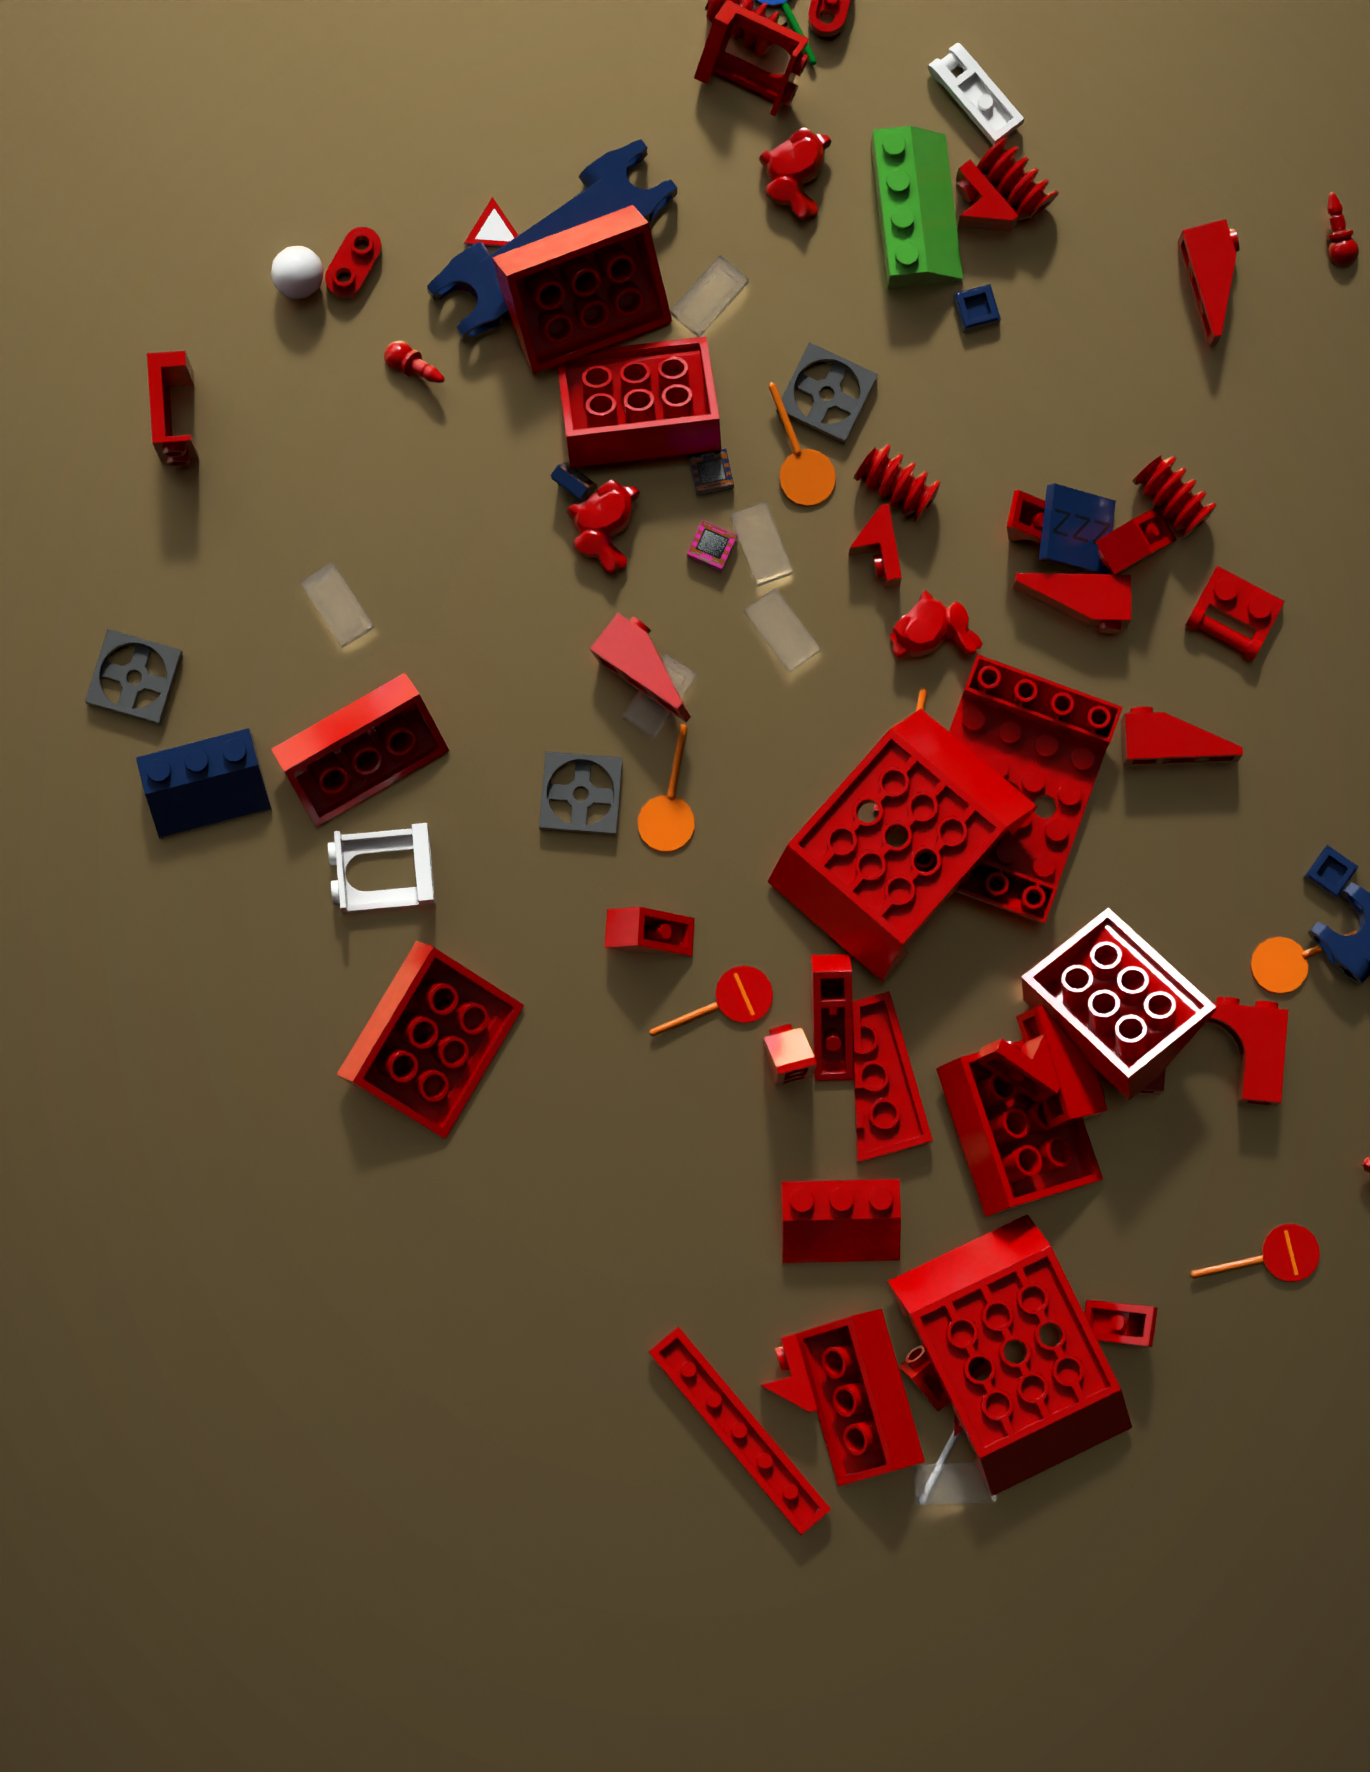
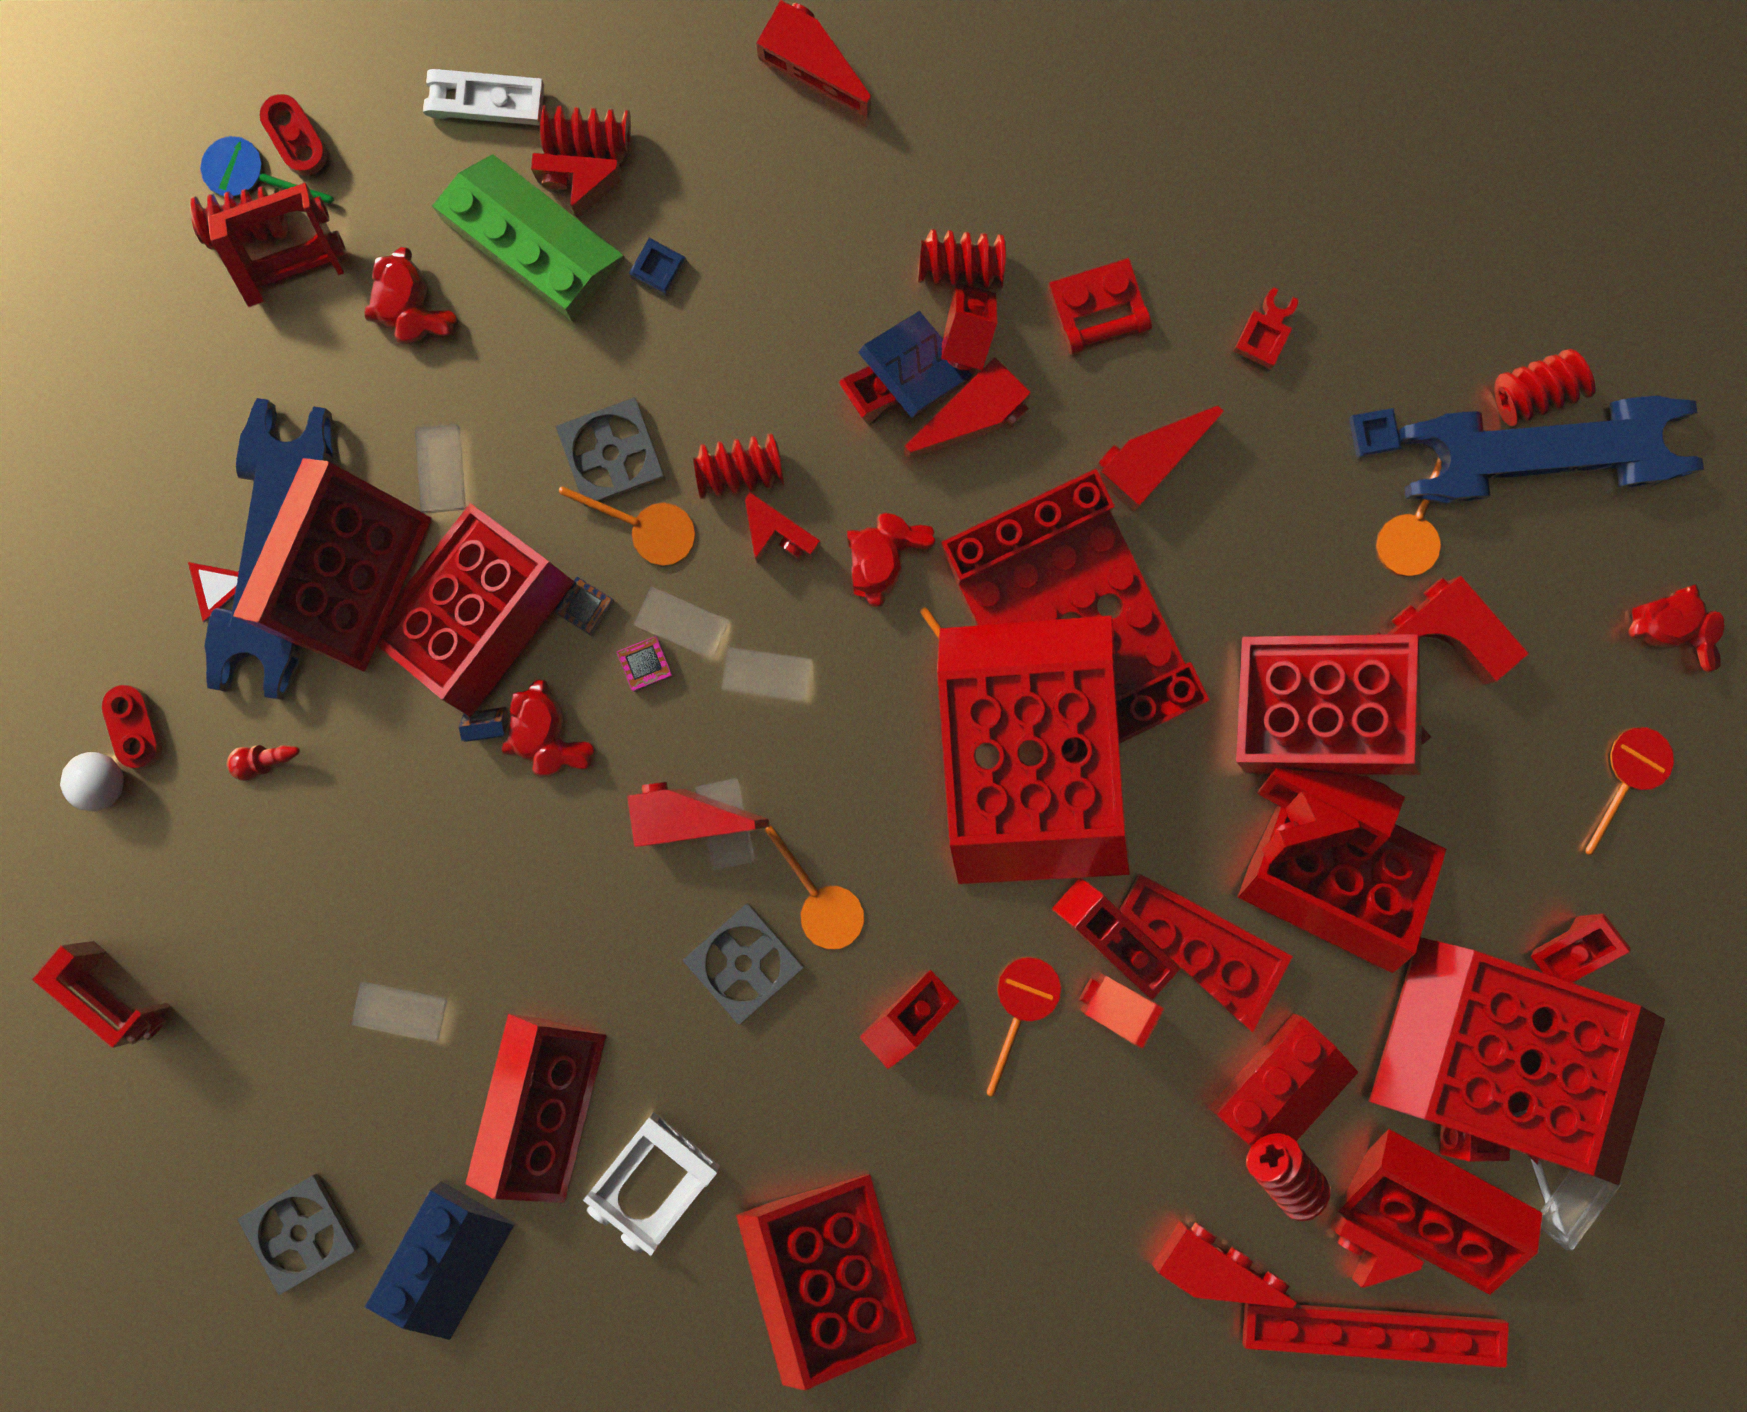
camera: 45 degrees left, 5 degrees up
none -> red slope [1152,1221,1297,1308]
none -> red plate [1233,287,1298,370]
none -> red piece [1246,1133,1331,1221]

